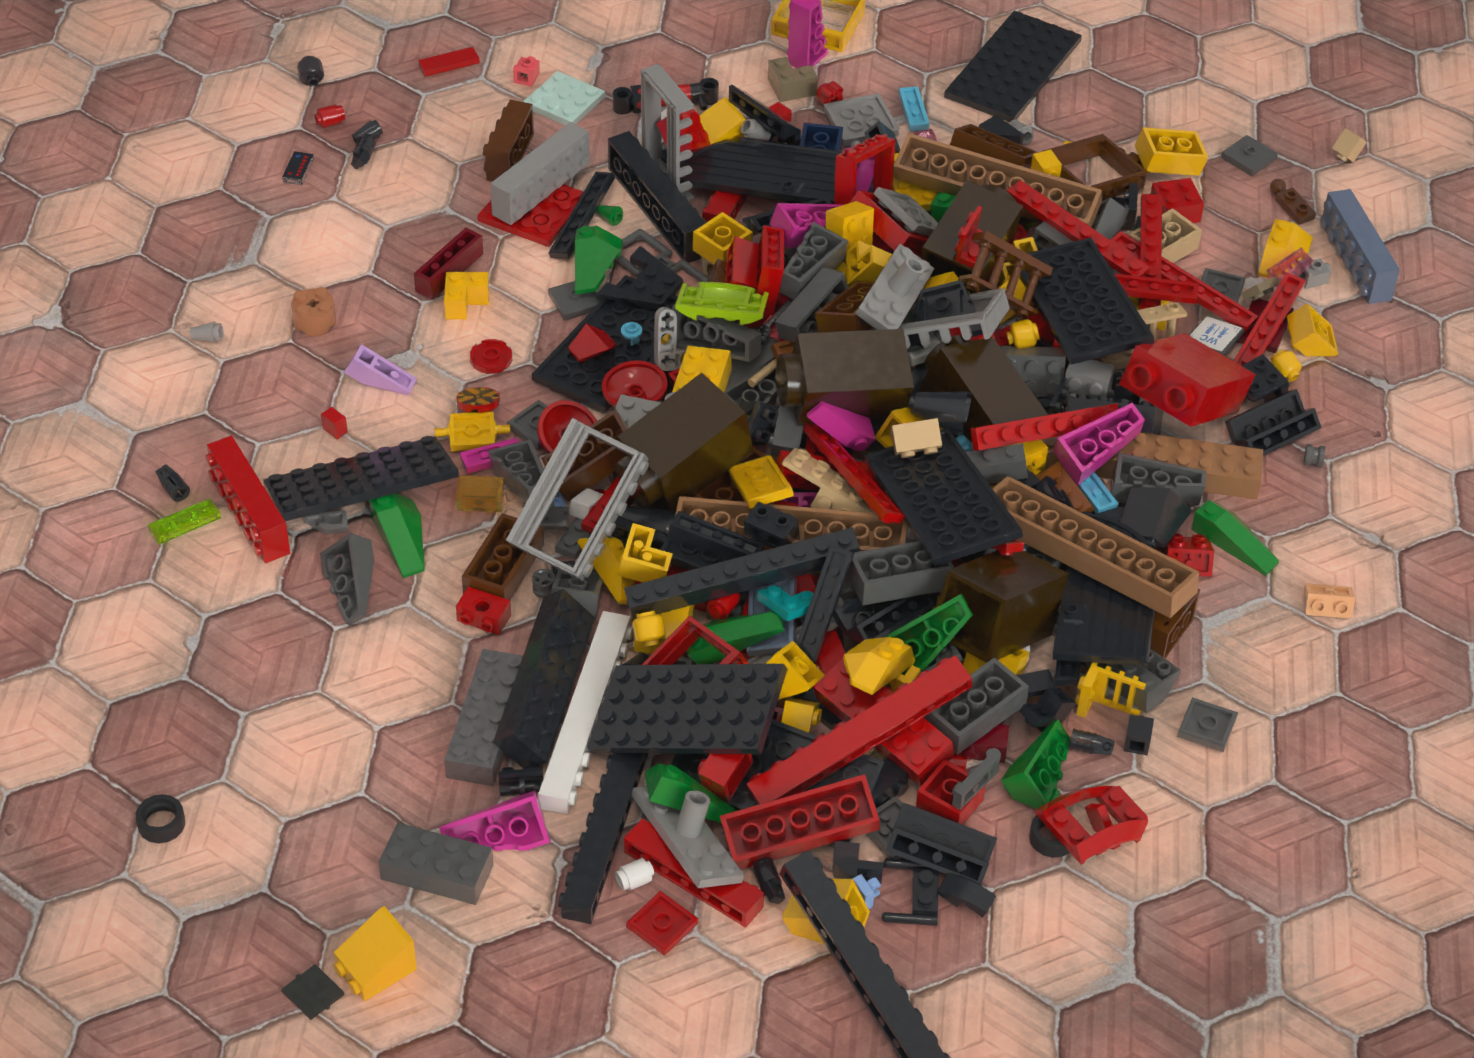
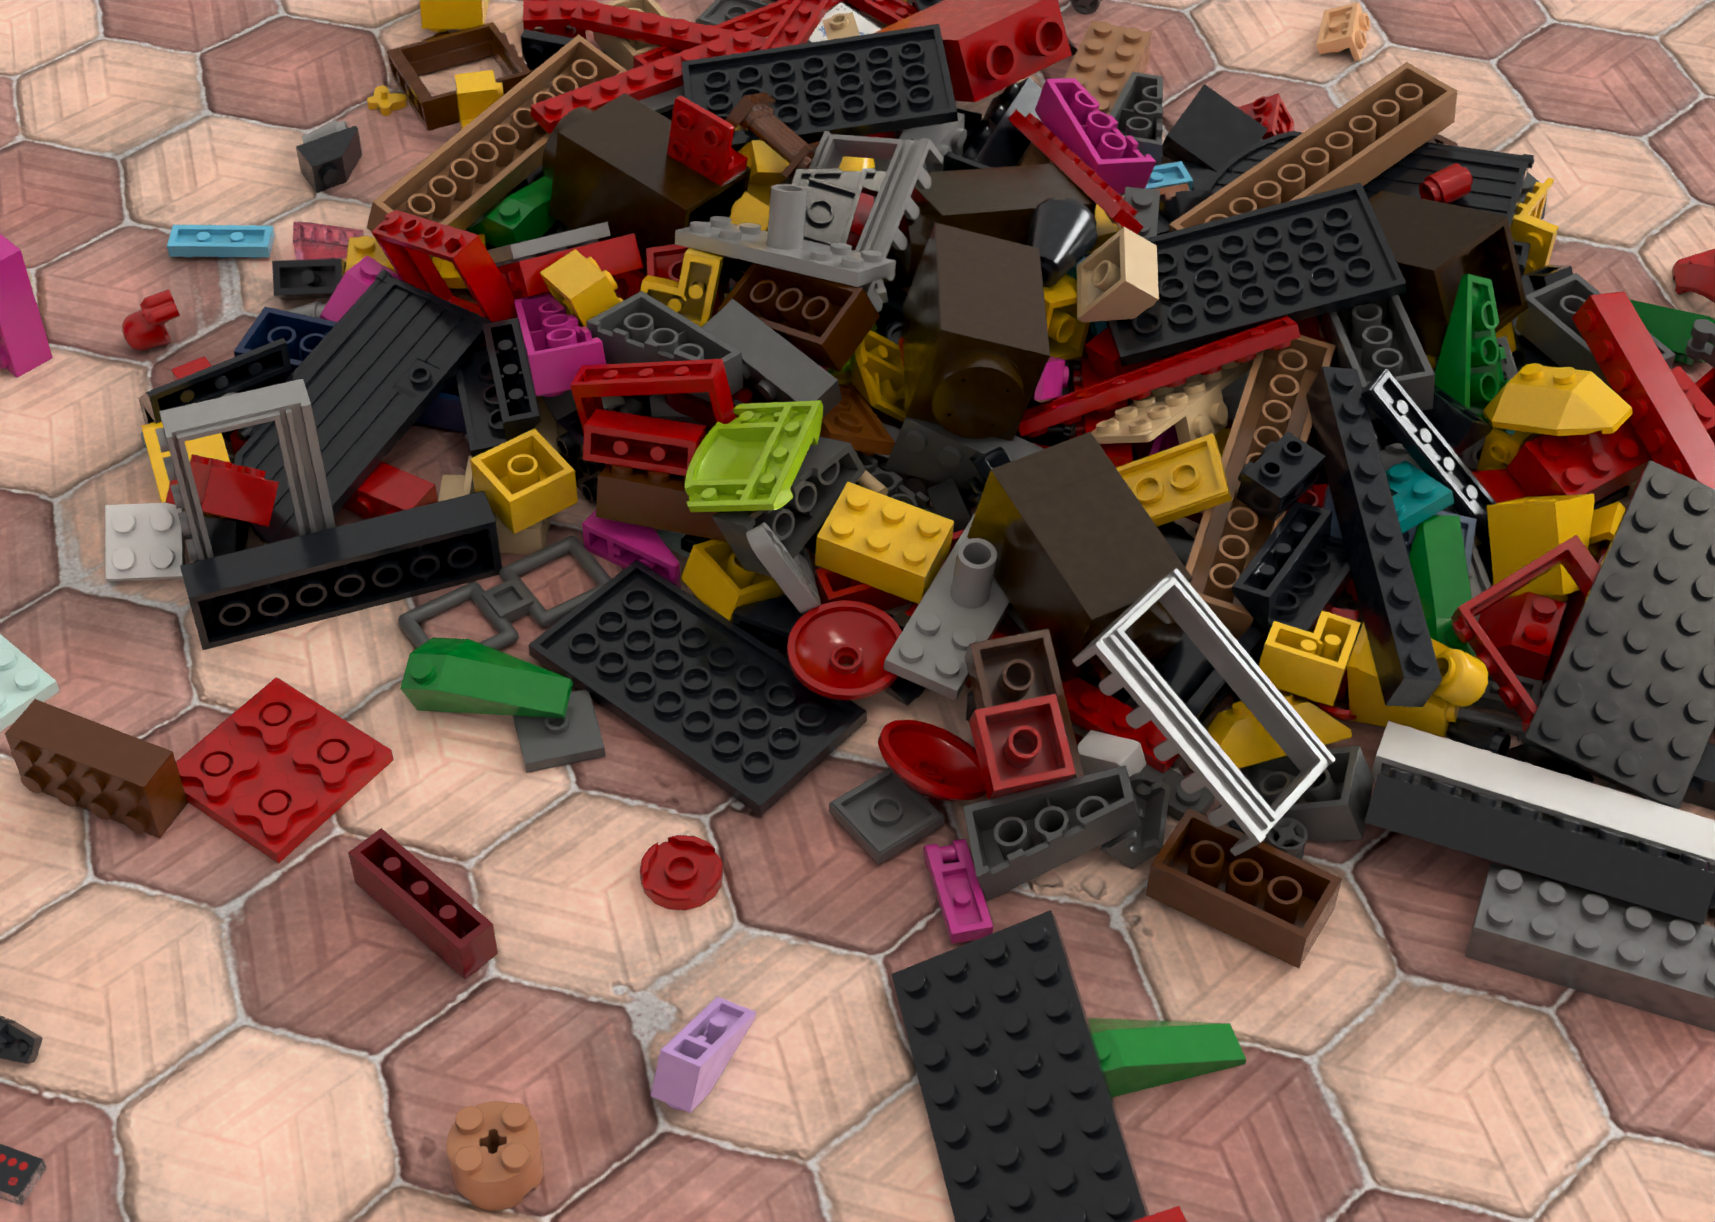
camera: 80 degrees left, 0 degrees up
dark grey wedge [320,533,374,625] -> none
red piece [321,407,348,439] -> none
yellow plate [434,412,510,451] -> none
yellow brick [444,272,490,319] -> none
tile [456,387,500,413] -> none
clear yellow brick [456,475,504,512] -> none
red brick [456,586,511,635] -> none
light grey brick [490,122,590,225] -> none
black tile [548,172,615,259] -> none
red slope [568,324,616,363] -> none
green cone [596,205,623,226] -> none
black wing [597,246,683,310] -> none
black piece [613,78,719,115] -> none
medium azure plate [621,322,642,346] -> none
dark tan brick [768,57,818,102] -> none
light grey plate [823,93,900,146] -> none
black plate [944,10,1082,122] -> none
reddish brown brick [950,124,1039,169] -> none
black hinge [1069,728,1114,755] -> none
black brick [1124,714,1154,756] -> none
dark grey plate [1177,697,1238,752] -> none
green wedge [1191,500,1279,576] -> none
none -> red brick [969,694,1076,800]
none -> red brick [1419,163,1473,204]

